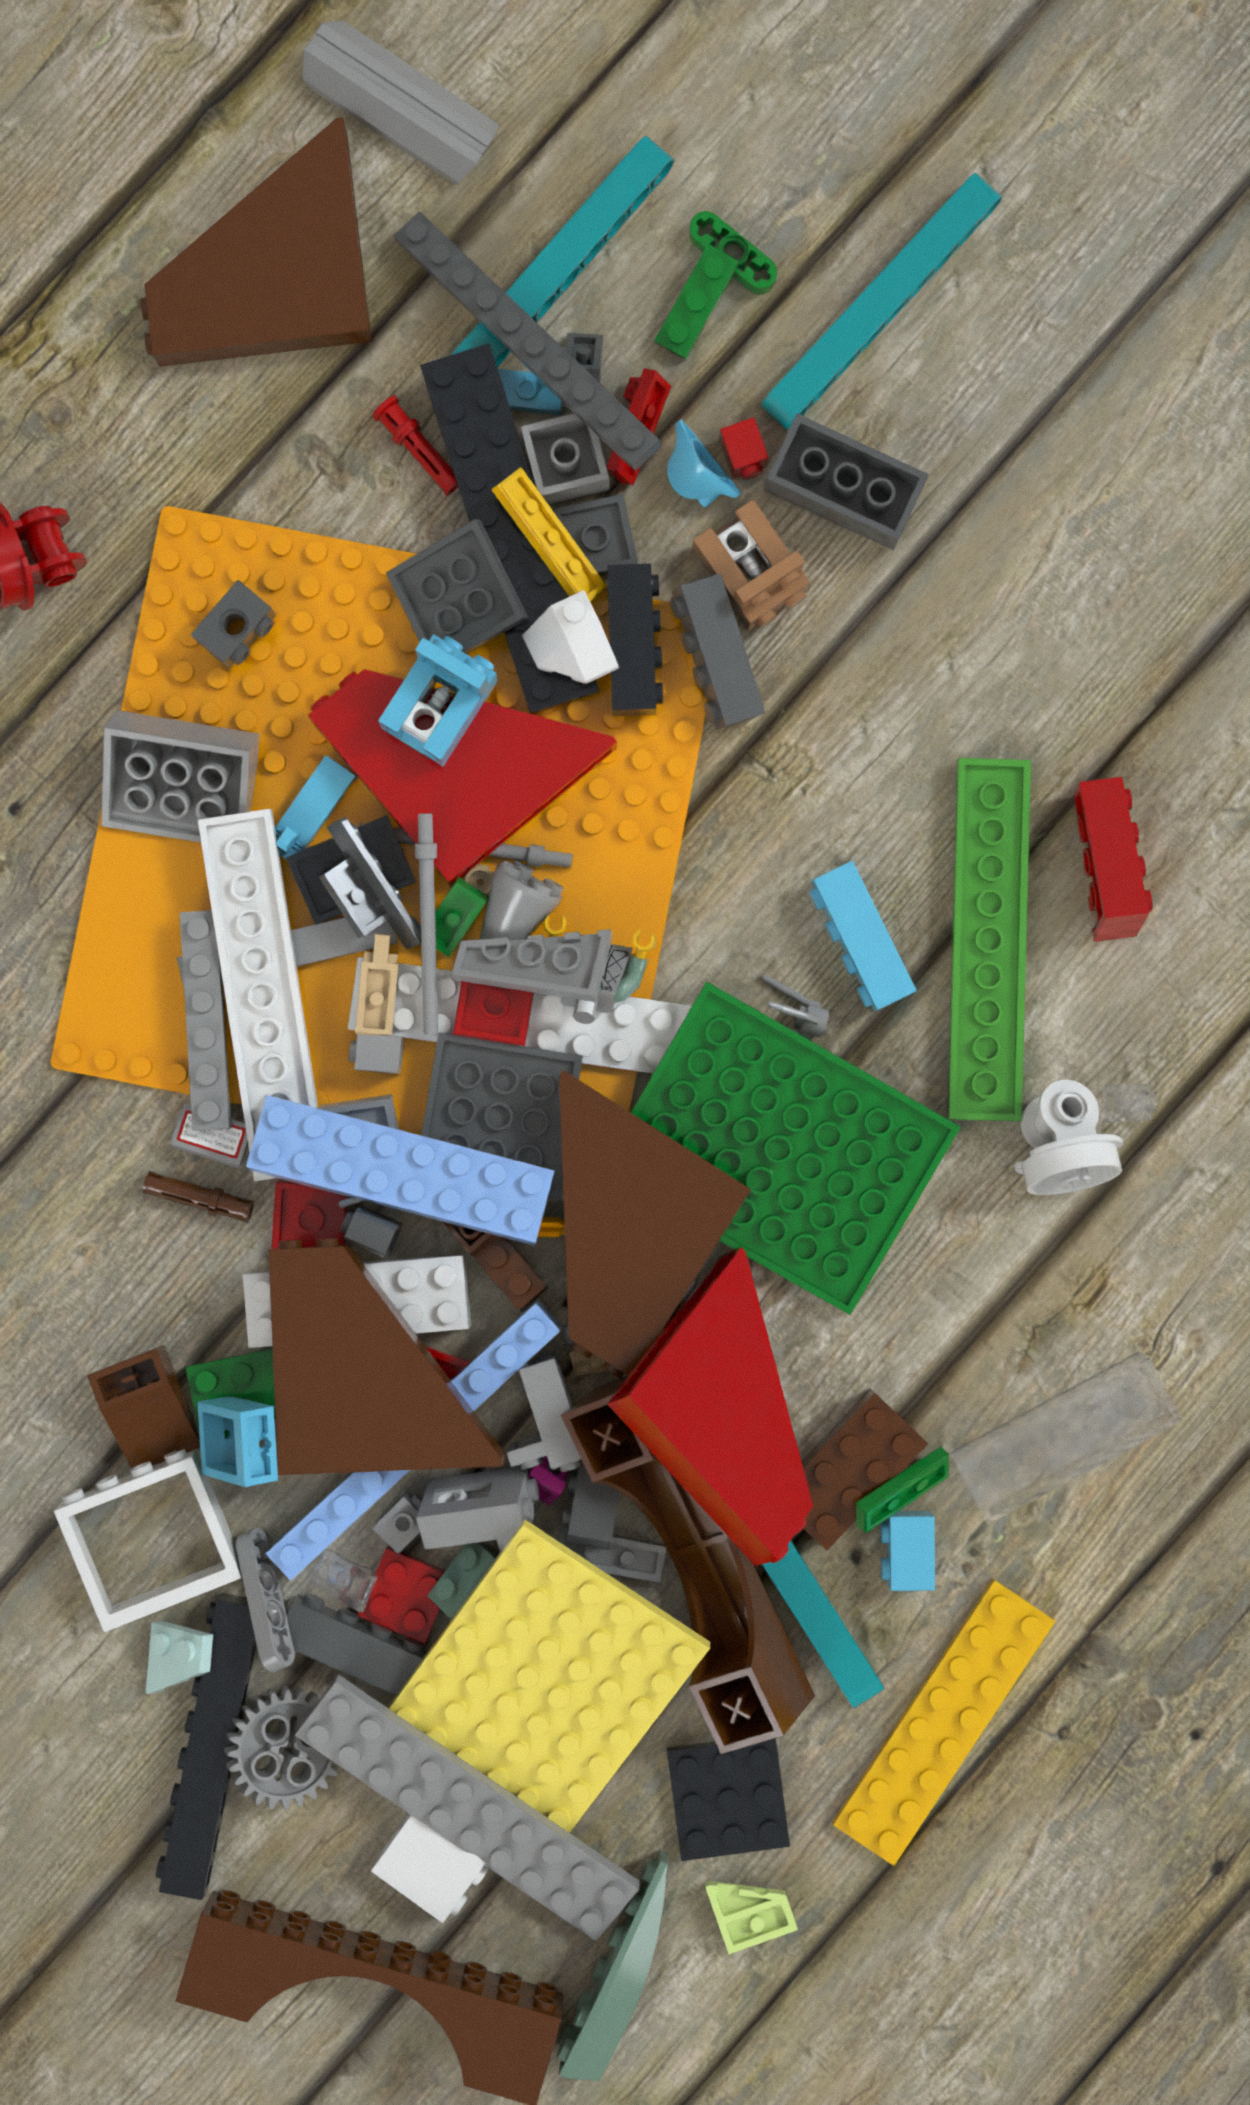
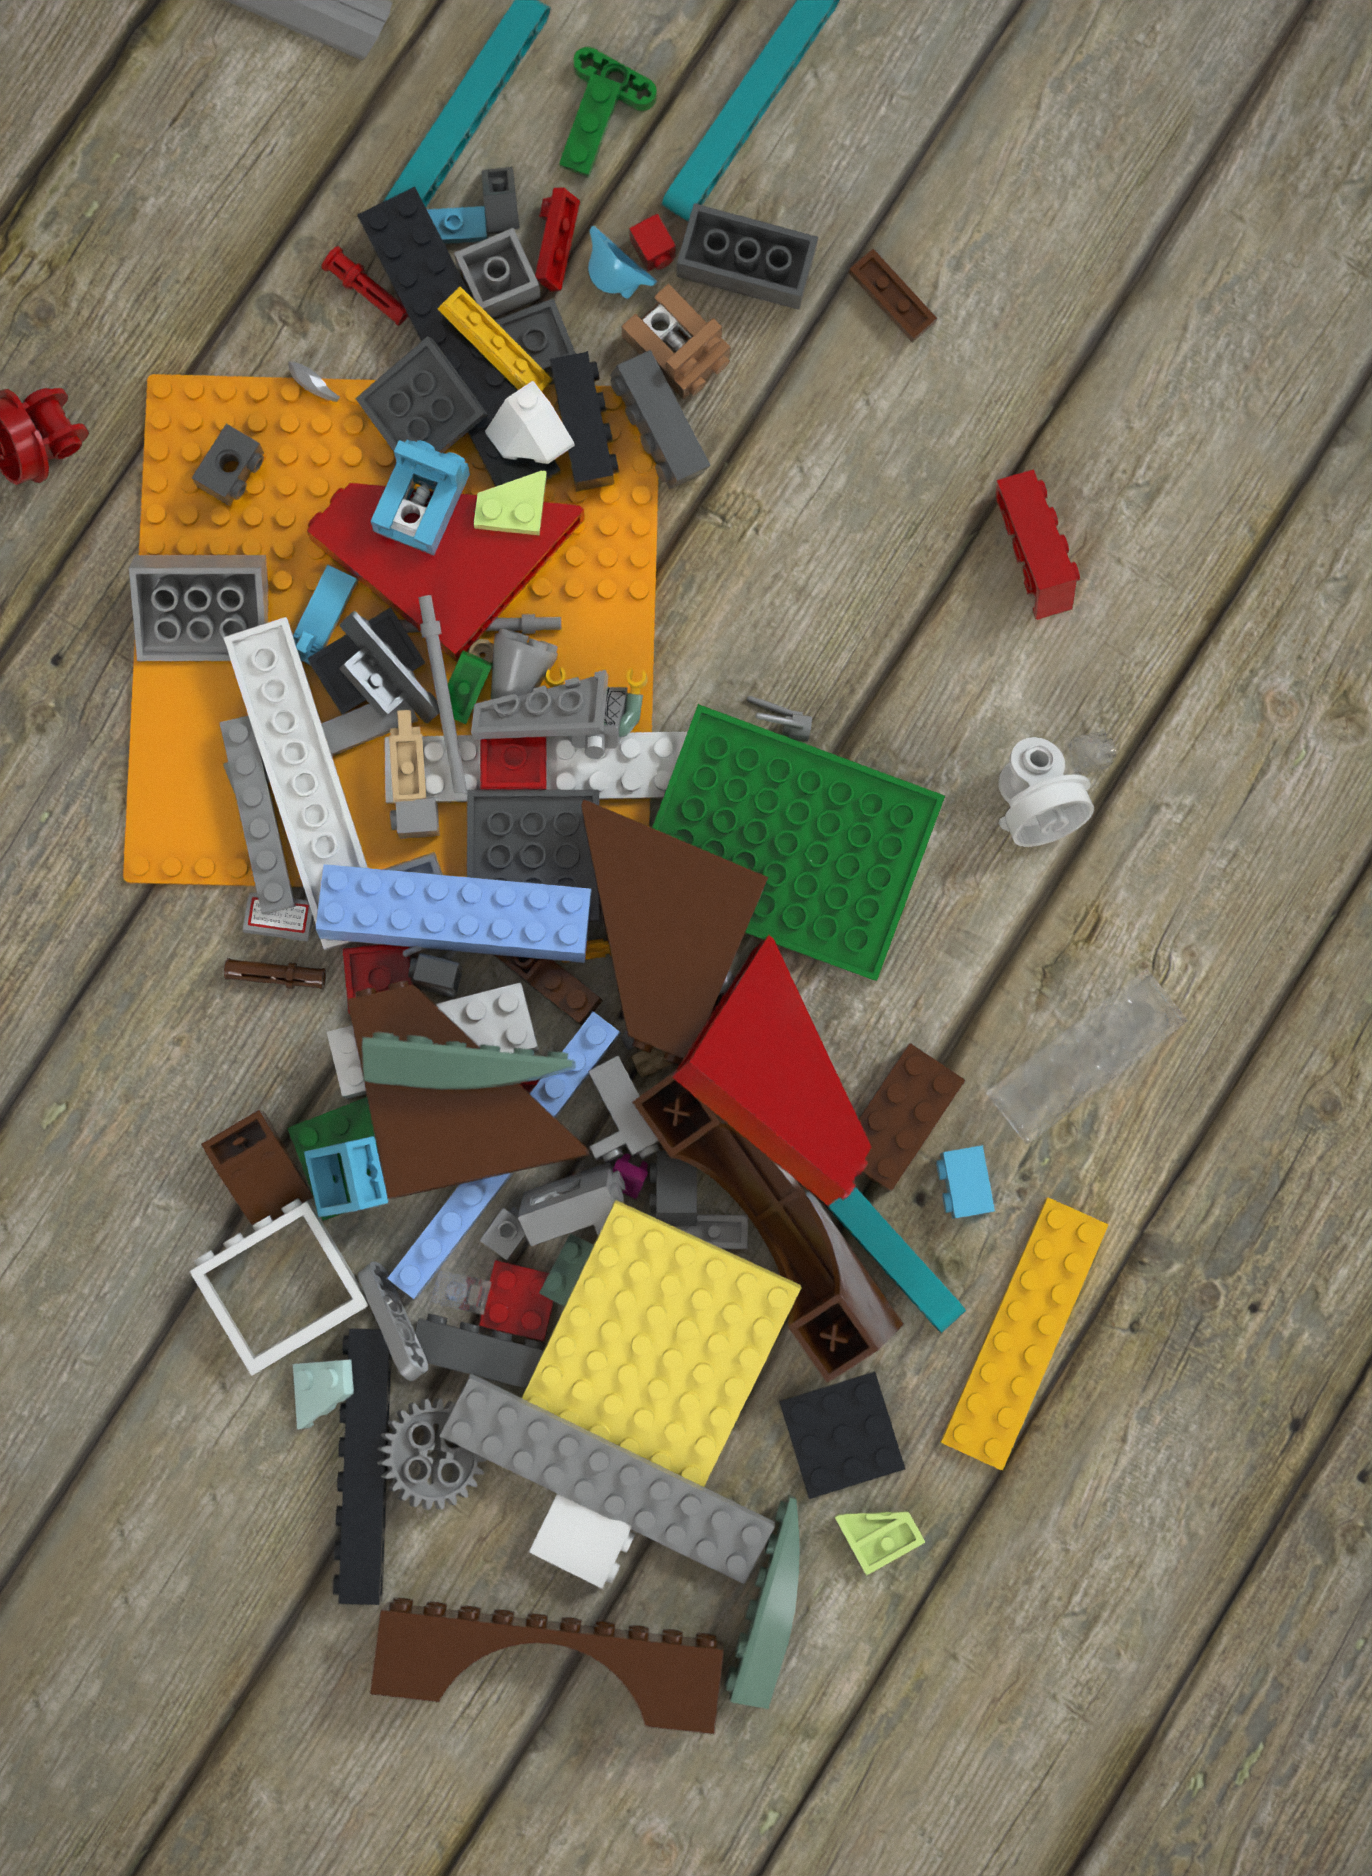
camera: 10 degrees left, 5 degrees down
reddish brown slope [140,117,372,367] -> none
dark grey plate [394,211,662,471] -> none
medium azure brick [809,860,917,1012] -> none
green tile [856,1446,949,1533] -> none
bright green plate [947,758,1031,1122] -> none
none -> light grey bar [288,361,340,402]
none -> sand green wedge [362,1032,576,1090]
none -> yellowish green wing [474,471,547,535]
none -> reddish brown plate [849,249,937,343]

